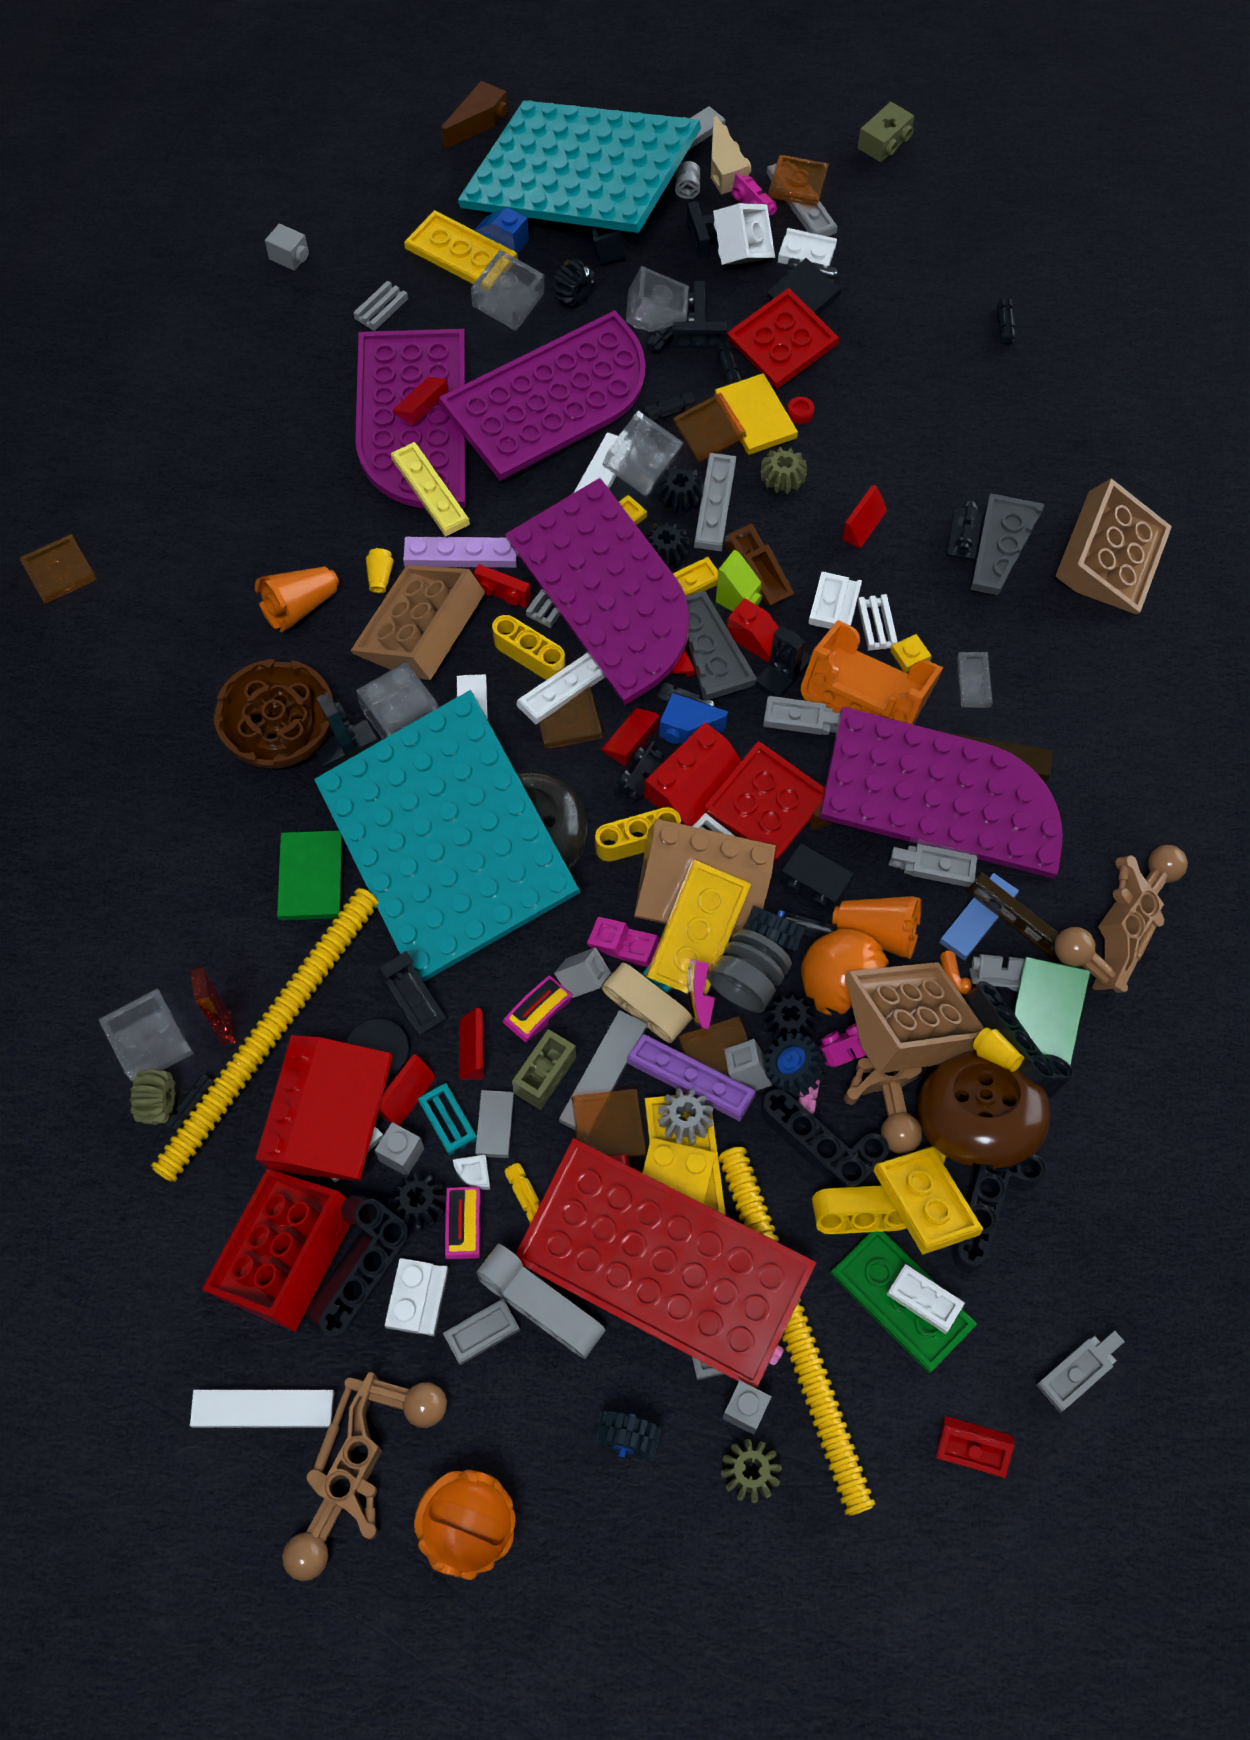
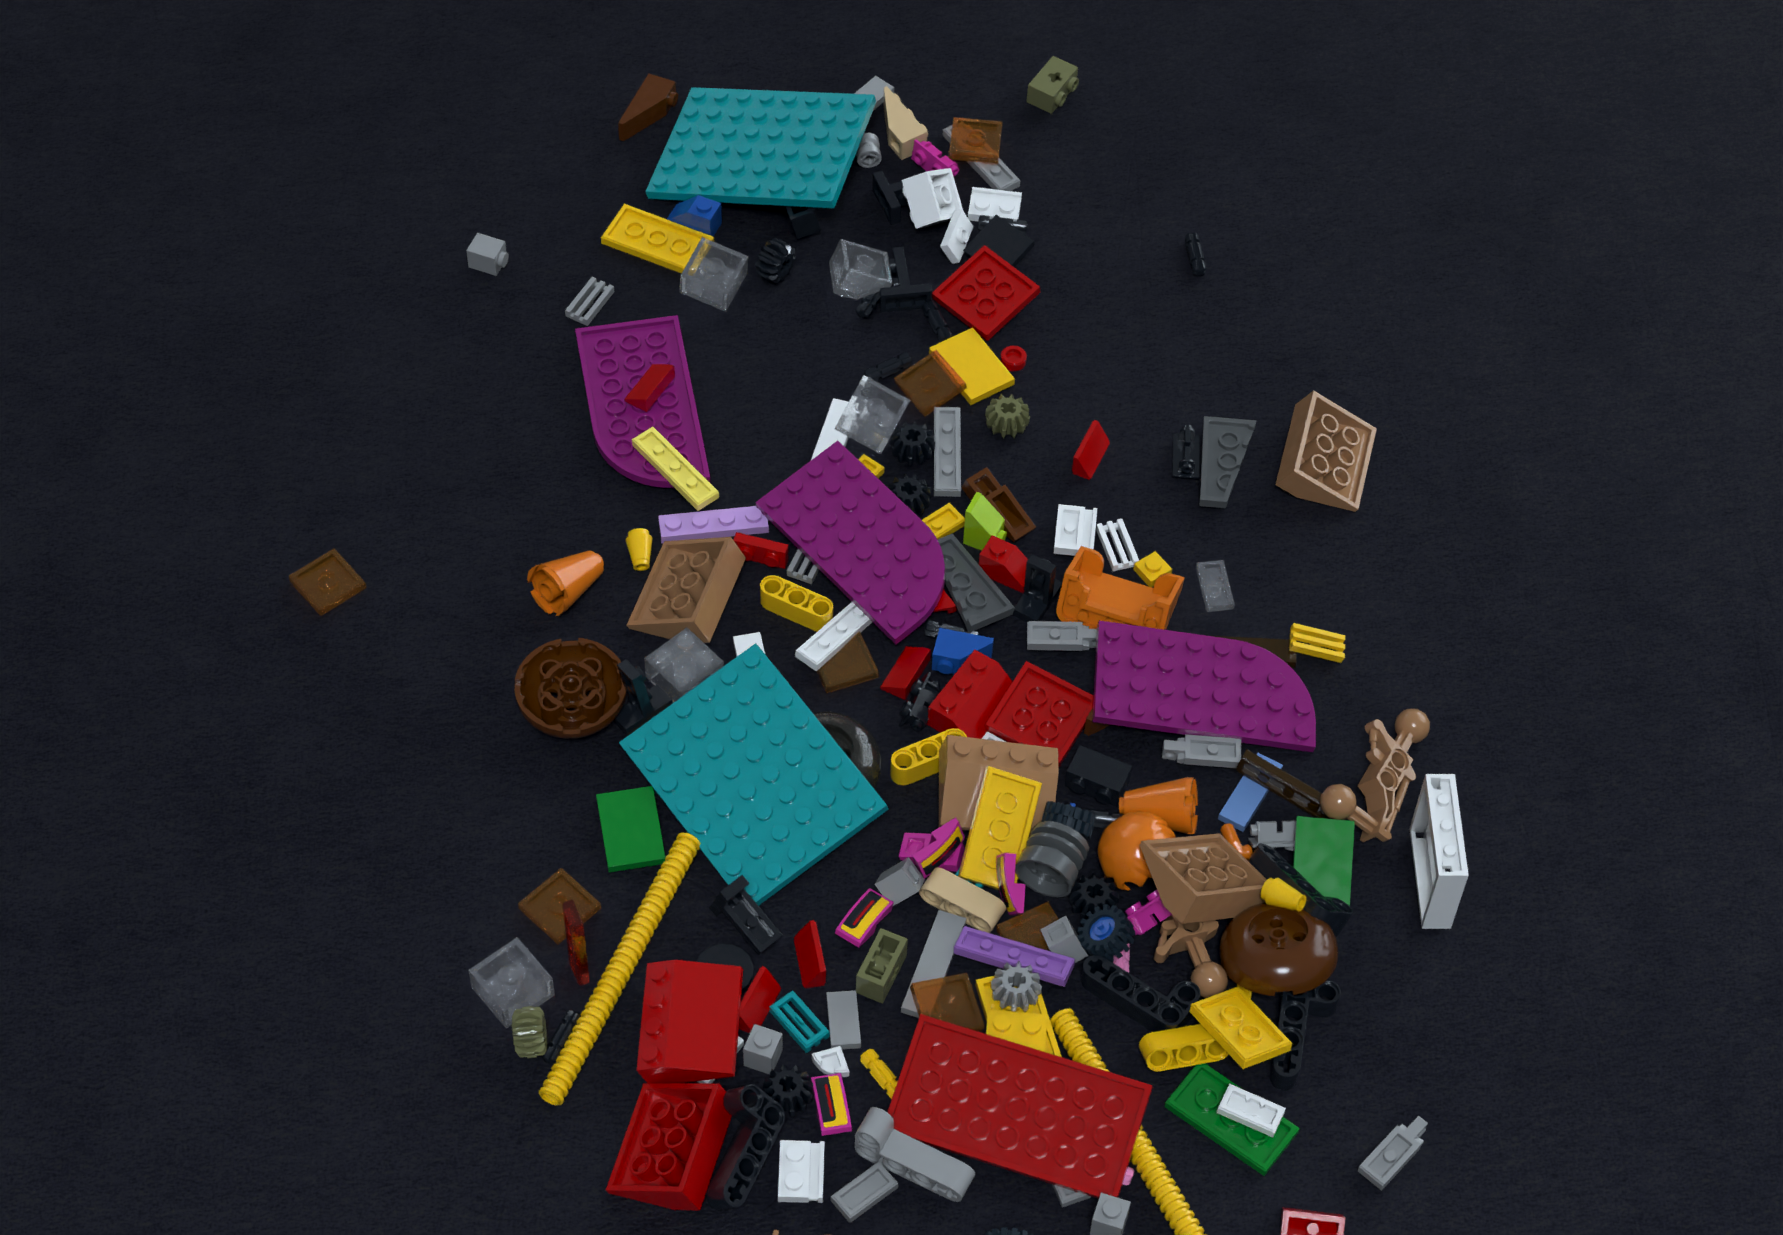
camera: 10 degrees left, 10 degrees down
magenta plate [439,310,646,481] -> none
none -> clear orange tile [518,868,601,944]
none -> slope [912,817,965,879]
none -> white plate [940,209,974,264]
none -> yellow tile [1289,623,1345,663]
none -> white window [1409,774,1469,929]

